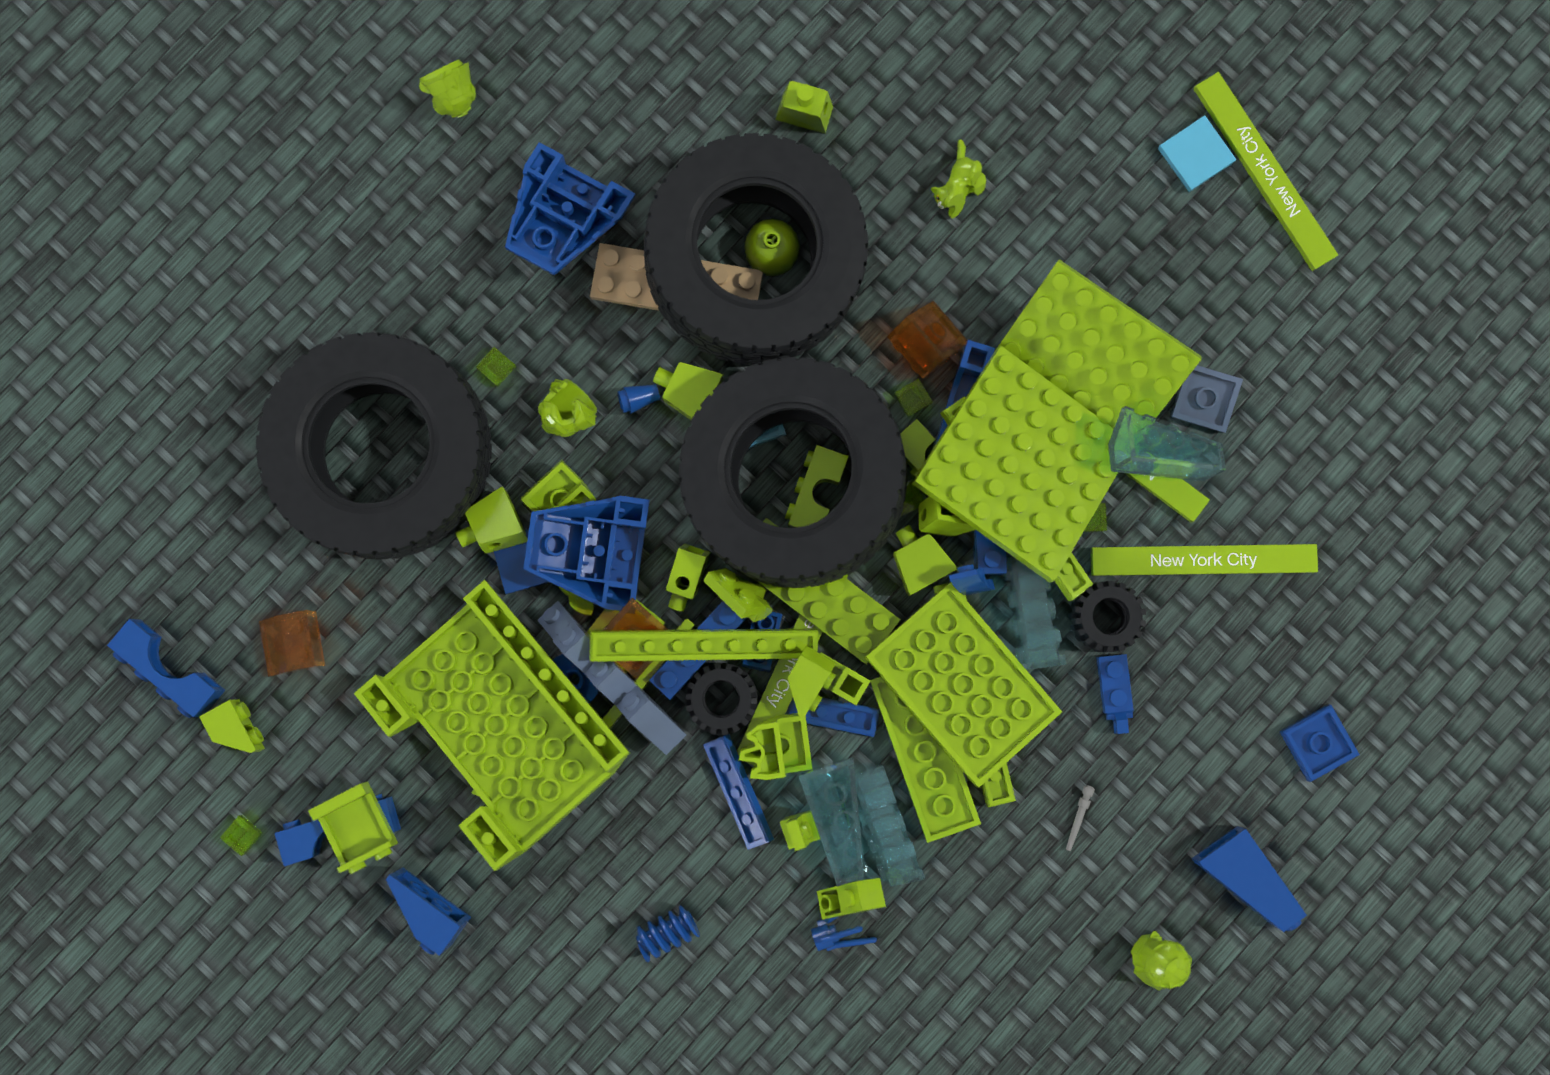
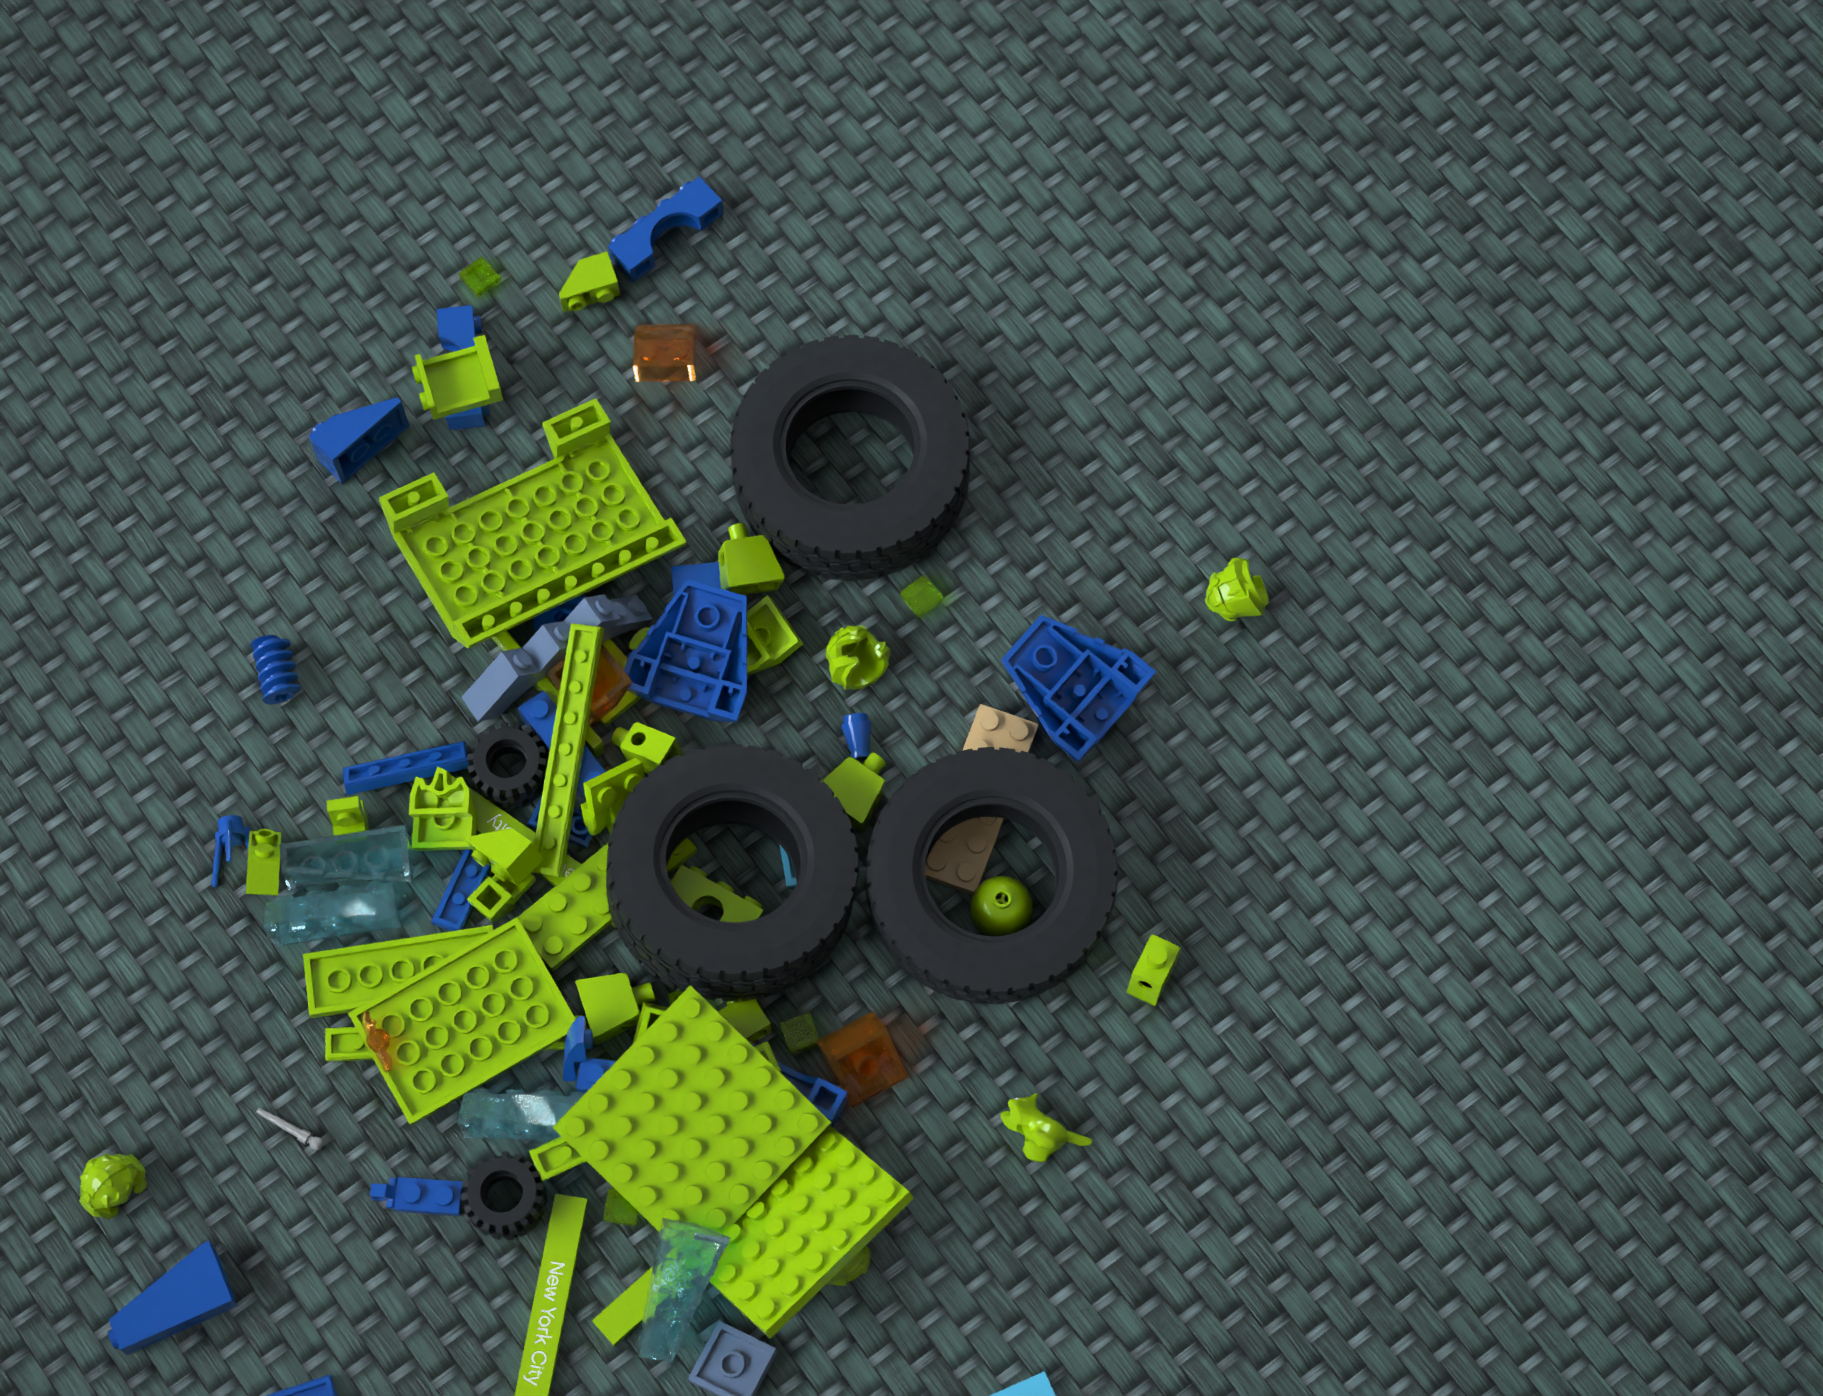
camera: 100 degrees right, 15 degrees down
none -> clear orange piece [362,1012,392,1073]

